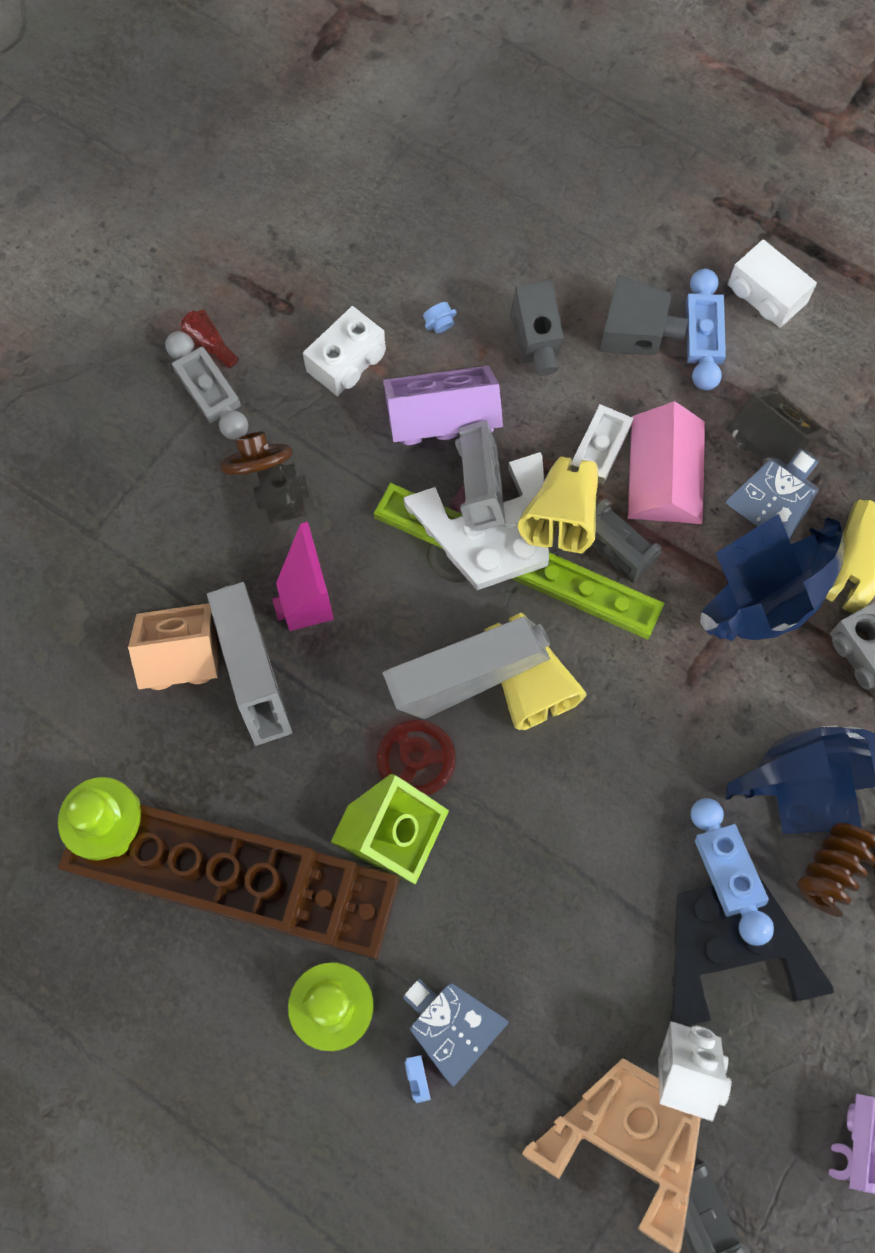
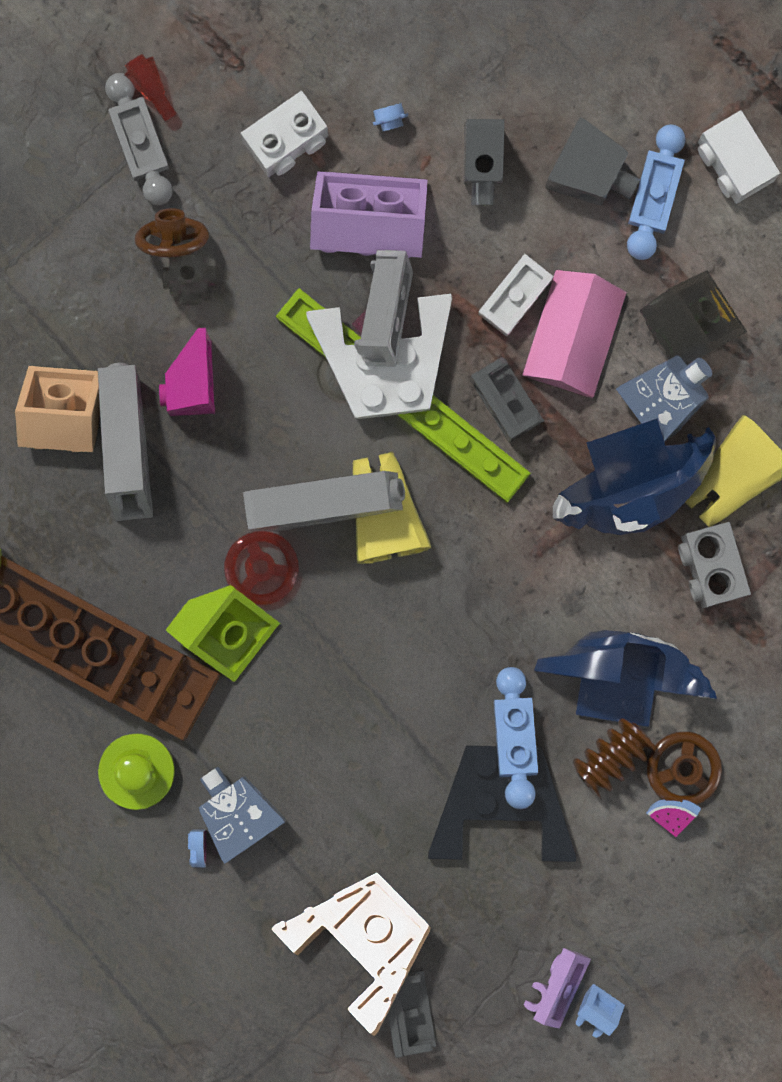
camera: 10 degrees right, 15 degrees up
light yellow piece [517,457,598,553] -> none
white brick [658,1021,731,1121] -> none

